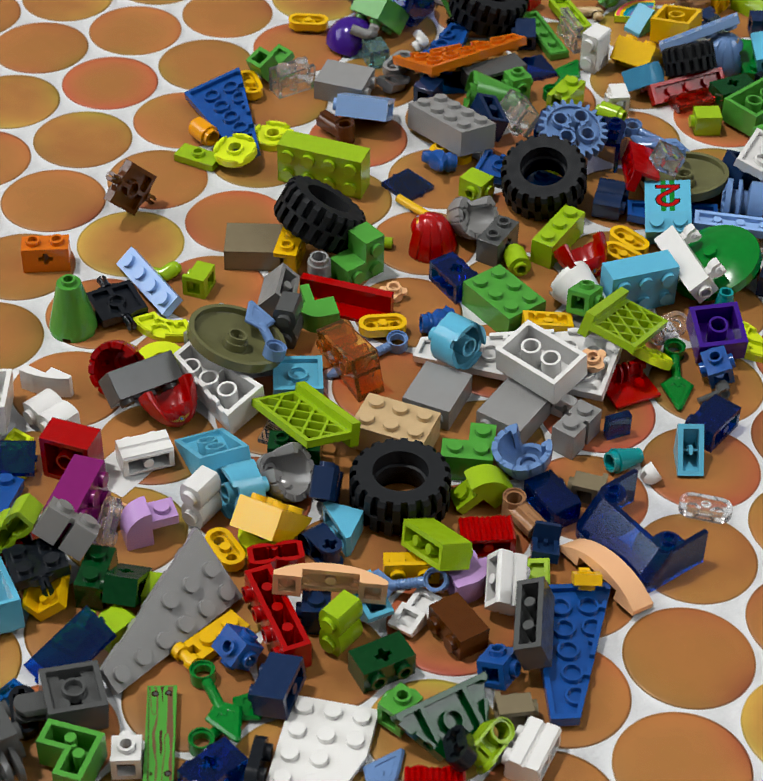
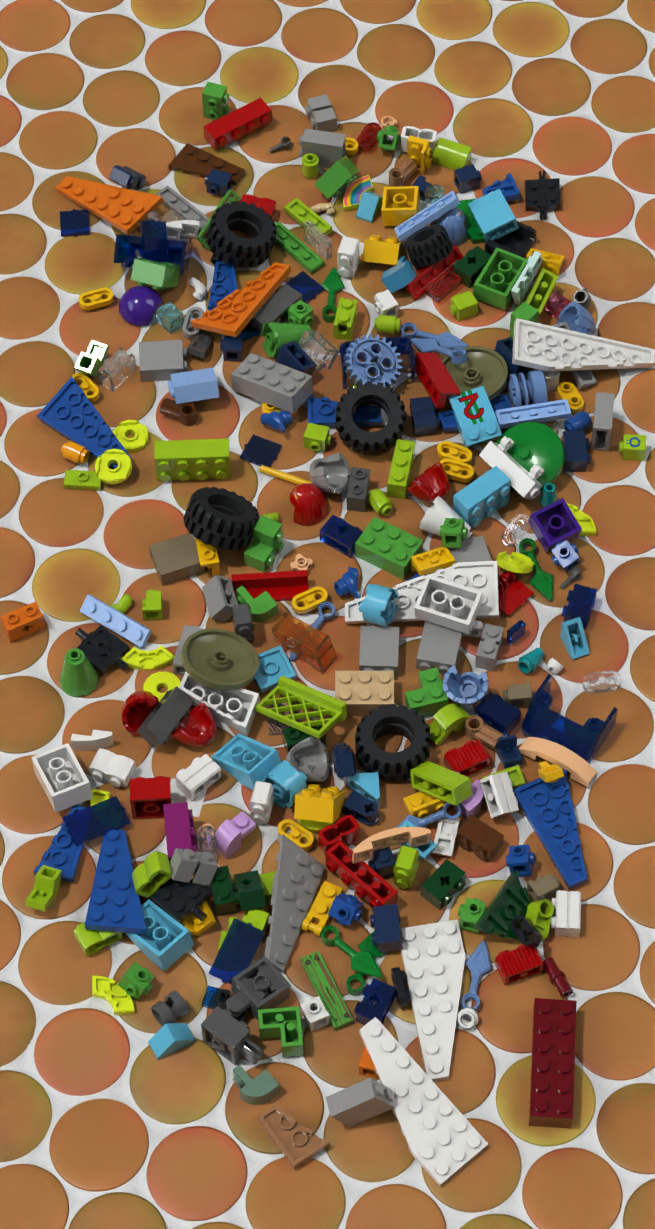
camera: 20 degrees left, 15 degrees up
reddish brown plate [103,159,157,216] -> none
medium blue piece [245,300,287,362] -> none
light grey brick [307,251,331,278] -> none
light grey arm [349,23,380,39] -> none
dark blue brick [511,18,536,50] -> none
dark grey brick [513,577,555,671] -> none
lime fence [577,287,668,354] -> none
light nougat plate [582,349,606,373] -> none
clear brick [649,140,686,177] -> none

